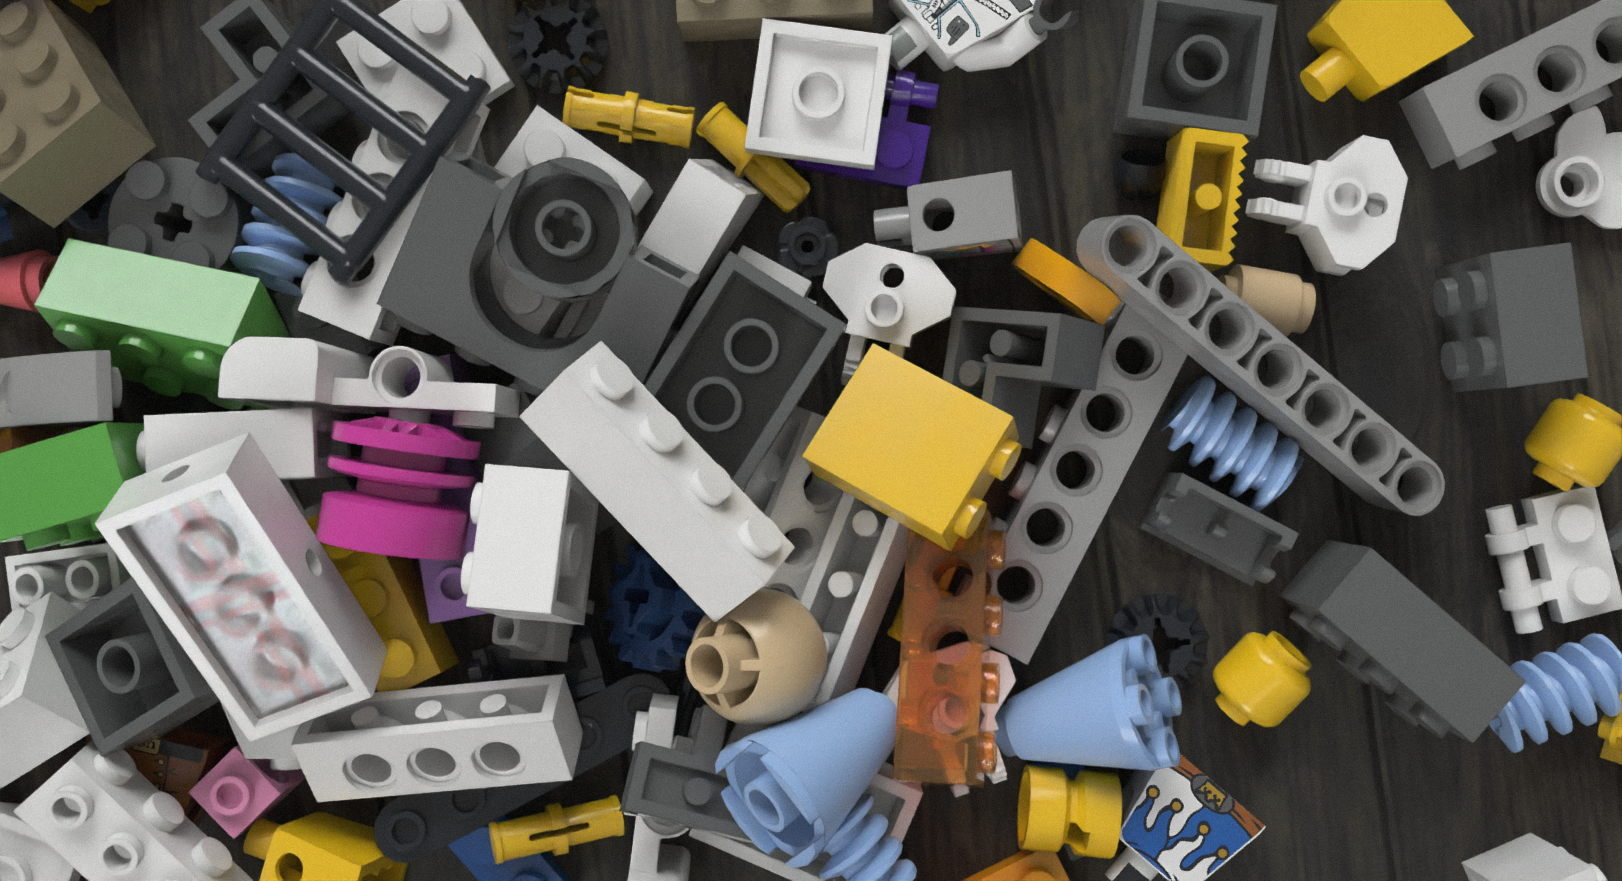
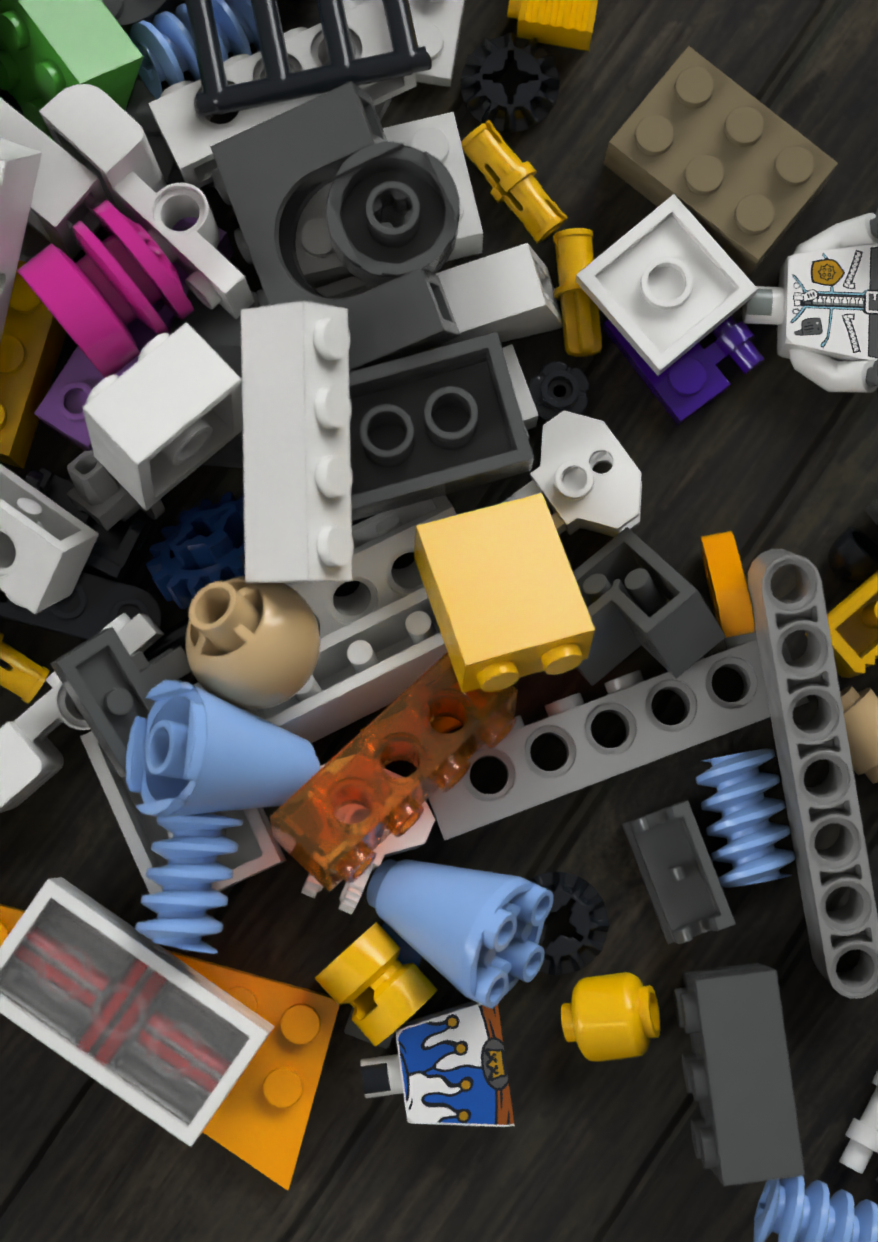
camera: 40 degrees right, 5 degrees down
light grey torso [874,170,1023,260] -> none

